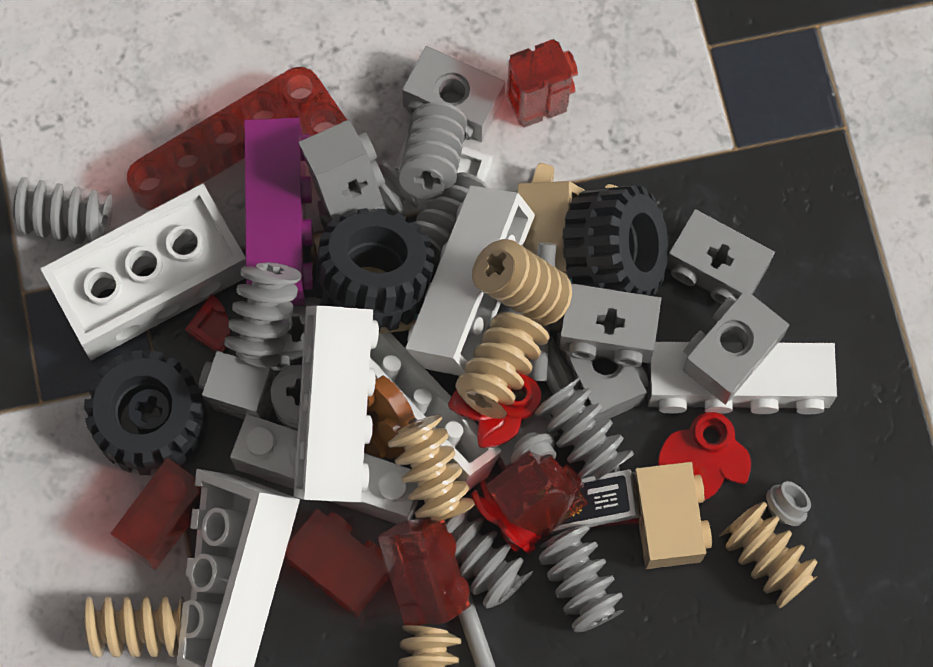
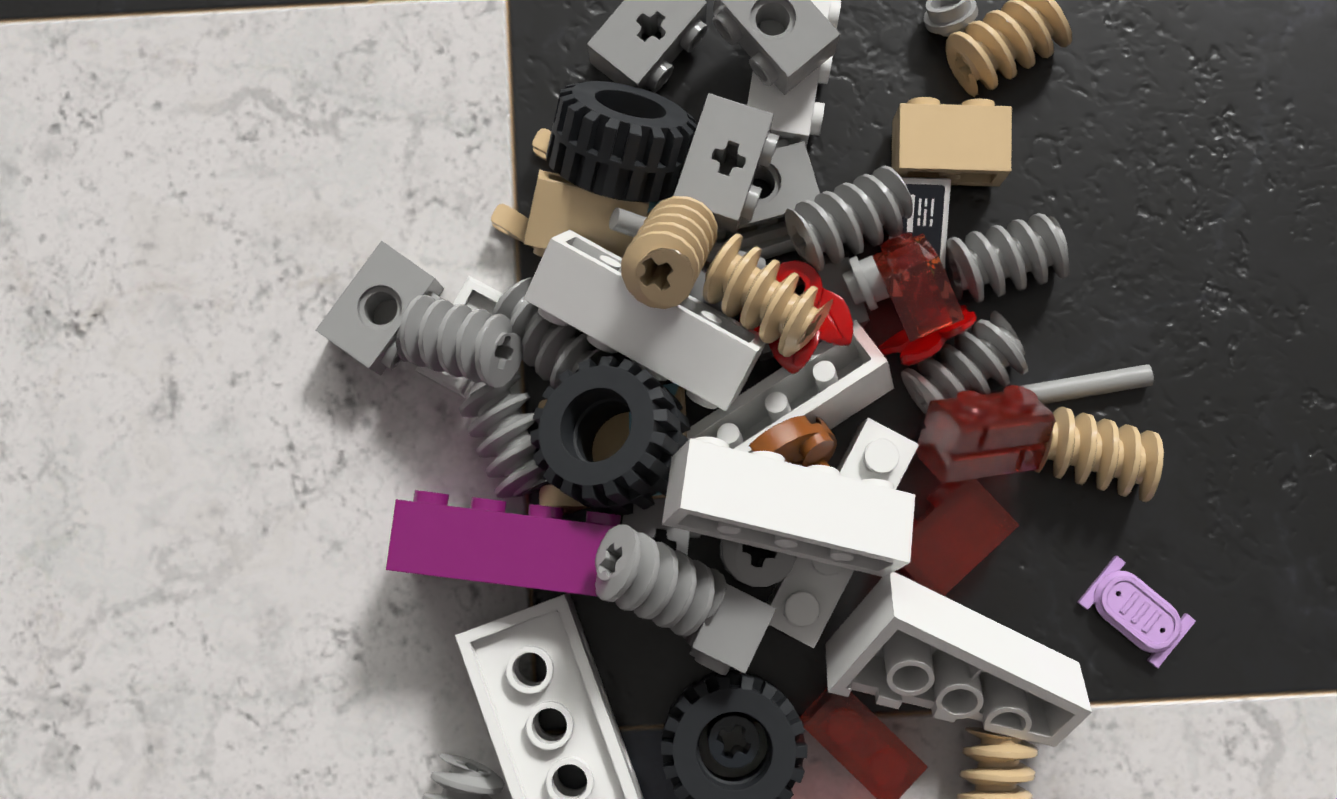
camera: 75 degrees left, 10 degrees up
clear red beam [127,67,347,210] -> none
red tile [185,294,231,354] -> none
light grey brick [299,119,385,222] -> none
tan piece [388,415,475,521] -> none
clear red brick [507,39,578,128] -> none
red plate [658,412,751,501] -> none

